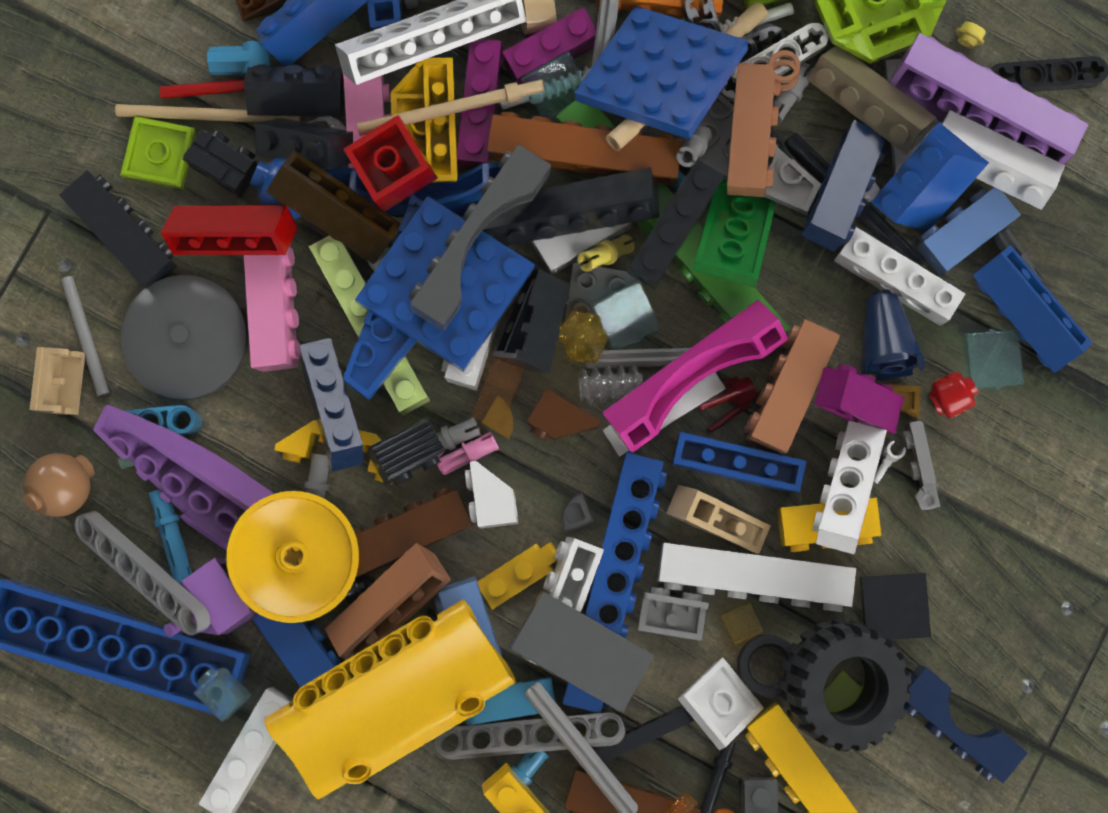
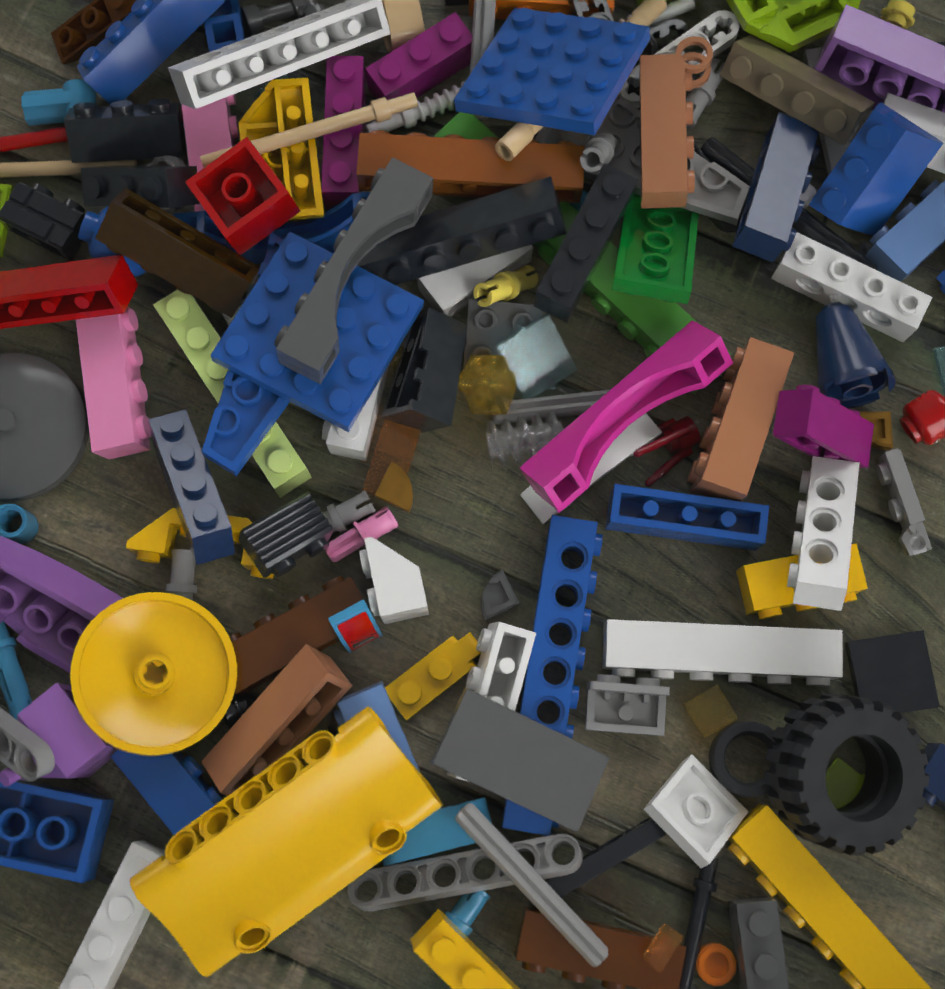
camera: 10 degrees left, 5 degrees down
clear light blue brick [194,667,252,722] -> none
clear light blue piece [521,51,584,118] -> none
reddish brown slope [527,389,601,441] -> none
tan slope [666,485,771,555] -> none
white hand [874,441,906,484] -> none
none -> slope [328,599,383,653]

